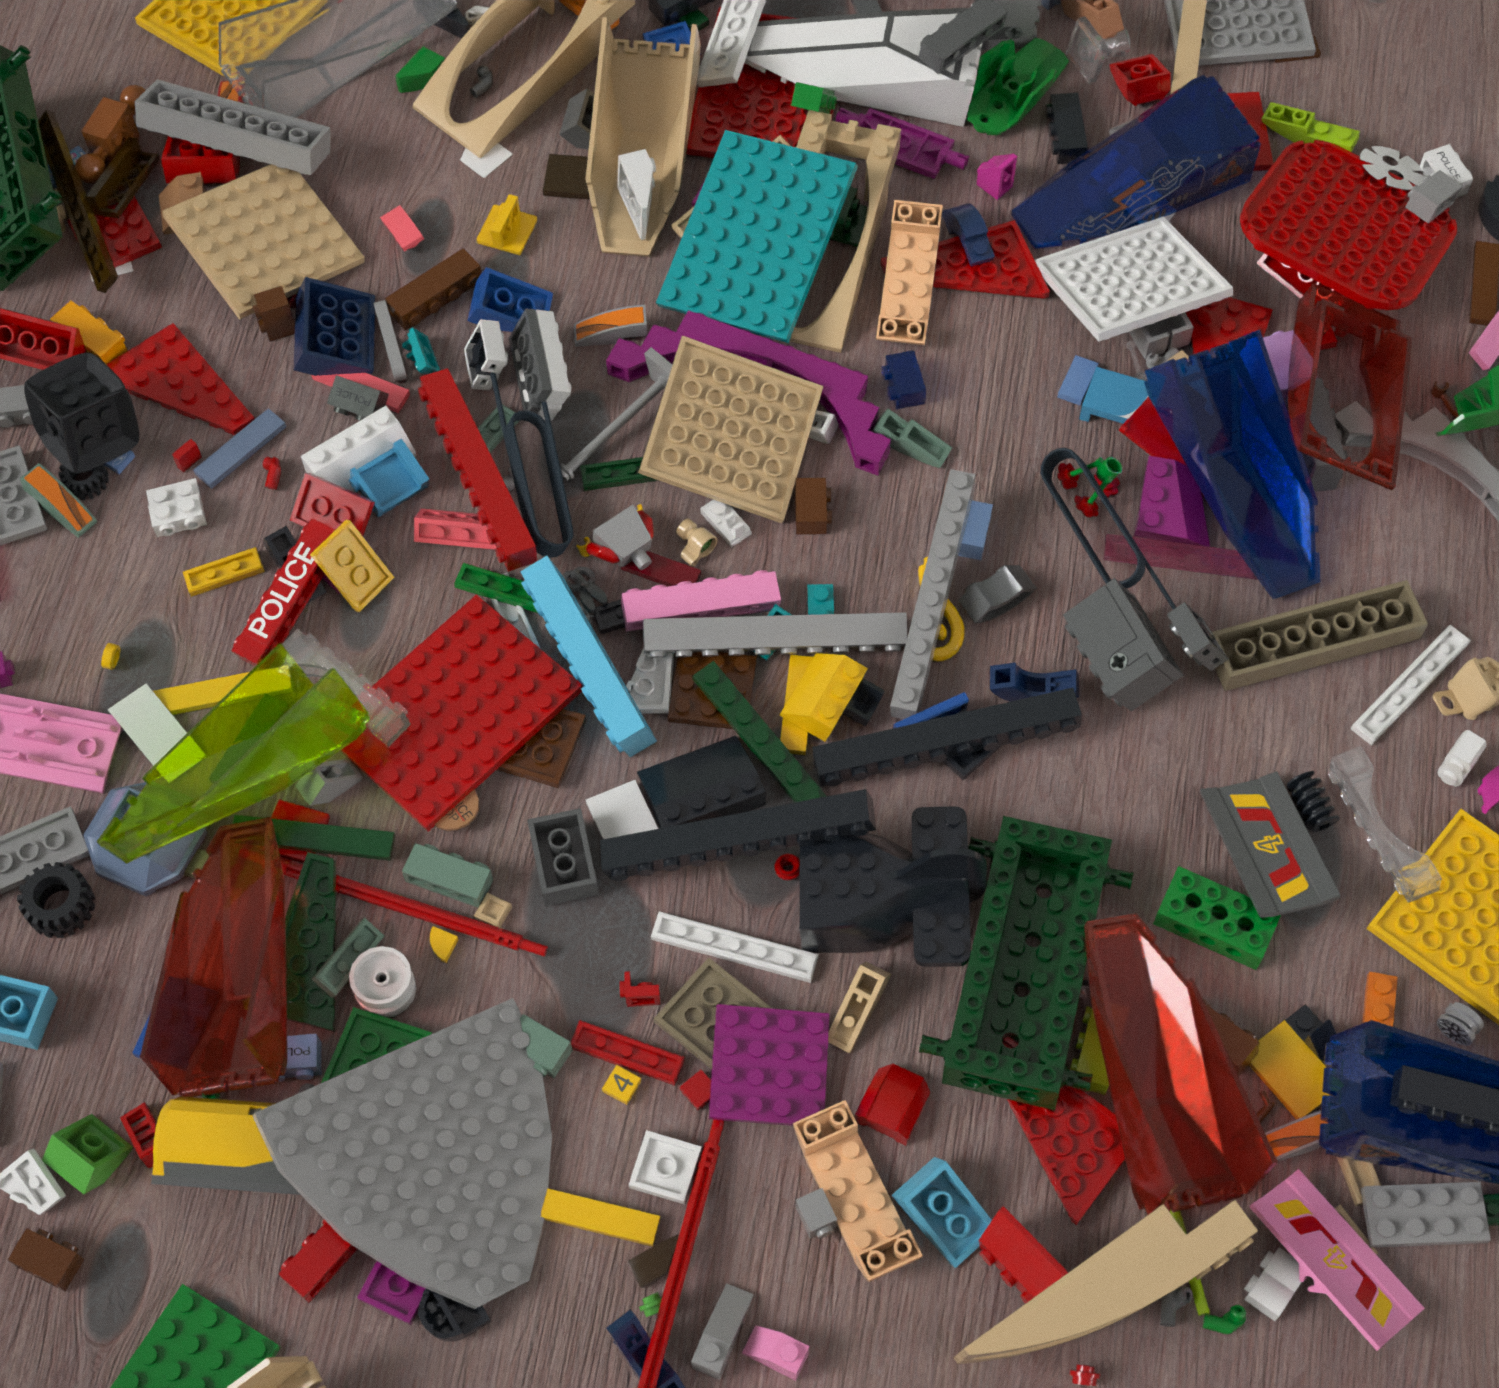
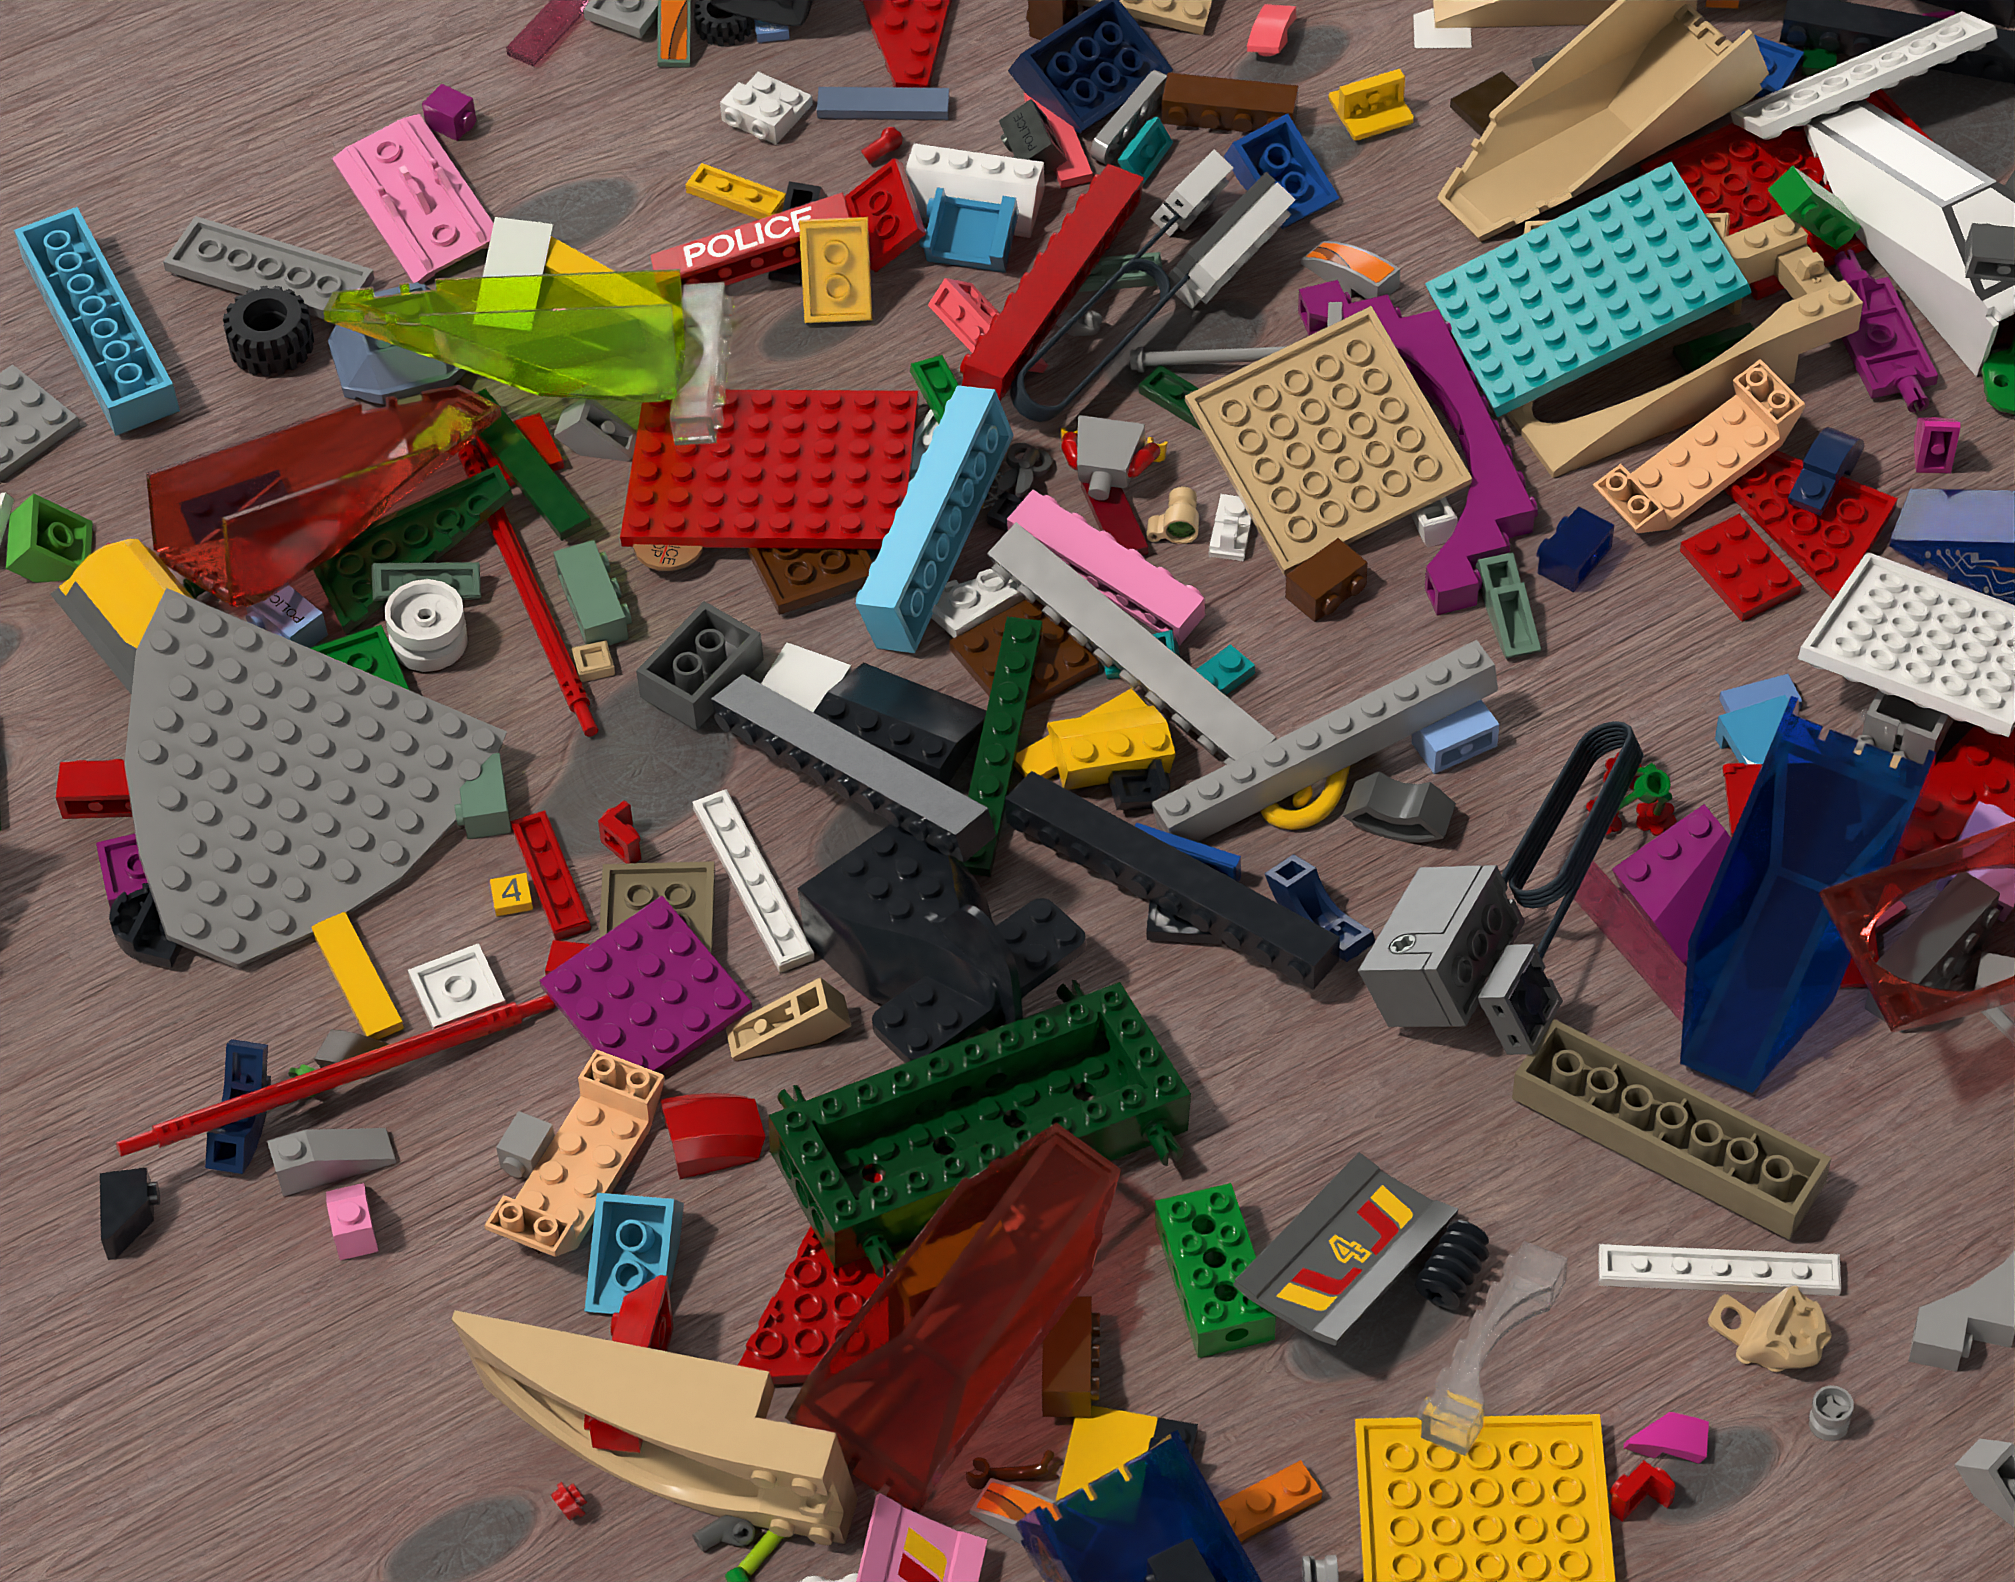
camera: 50 degrees right, 10 degrees down
yellow tile [101,643,120,670] -> none
red tile [172,439,202,473] -> none
yellow tile [430,926,459,963] -> none
white slope [617,149,656,240] -> none
white brick [1438,730,1486,787] -> none
none -> red plate [1680,514,1802,622]

